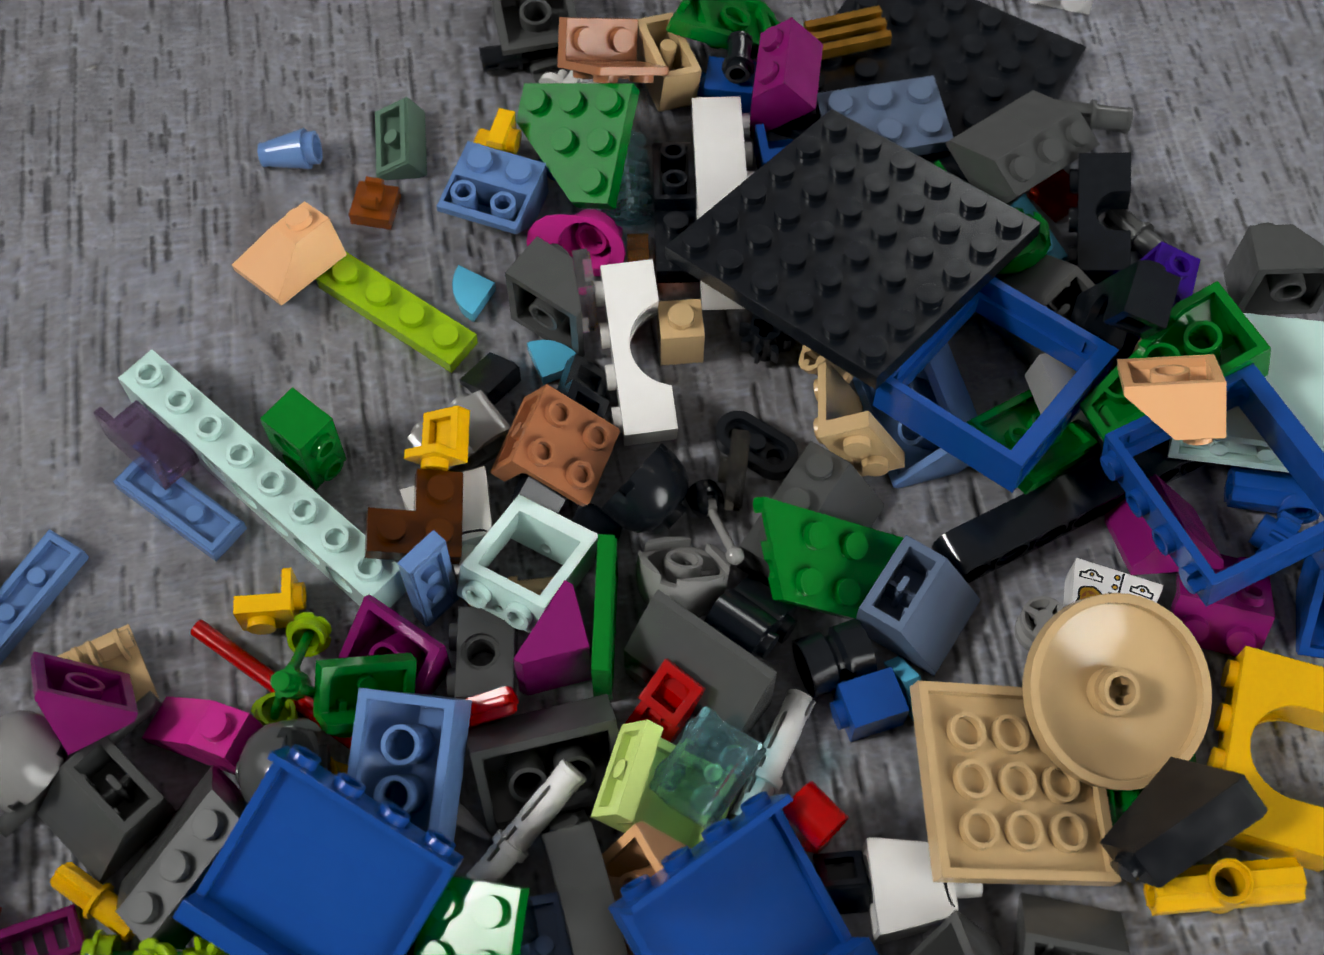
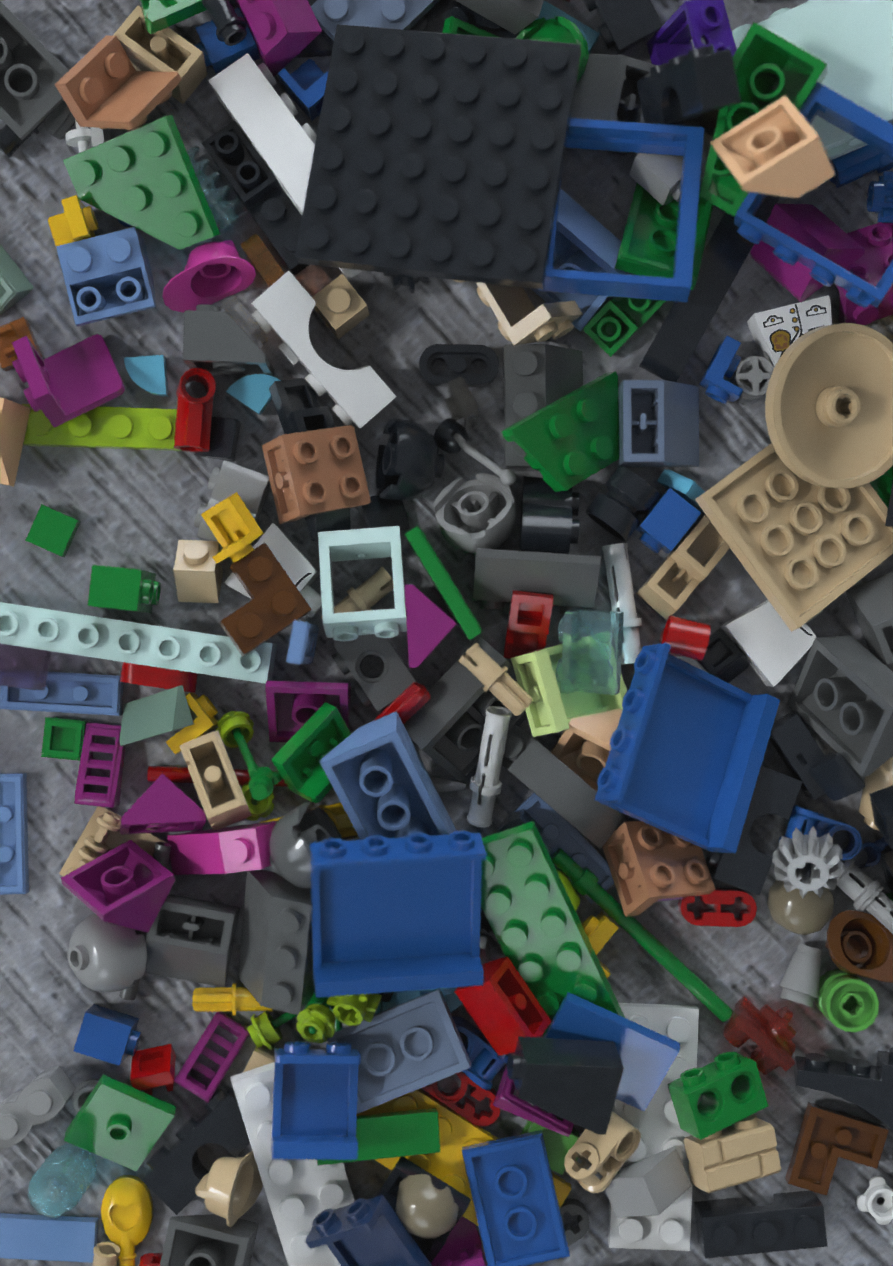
camera: 35 degrees left, 25 degrees up
none -> magenta bracket [12,334,125,428]
none -> green tile [25,504,81,558]
none -> green tile [41,717,88,761]
none -> magenta slope [74,722,126,808]
none -> red beam [120,662,198,693]
none -> sand green slope [120,685,194,746]
none -> magenta slope [120,774,206,835]
none -> tan brick [173,540,223,603]
none -> red piece [174,368,216,453]
none -> tan brick [180,731,251,831]
none -> tan axle [458,642,533,716]
none -> green slope [583,275,667,357]
none -> tan slope [636,514,730,619]
none -> blue bracket [698,336,743,404]

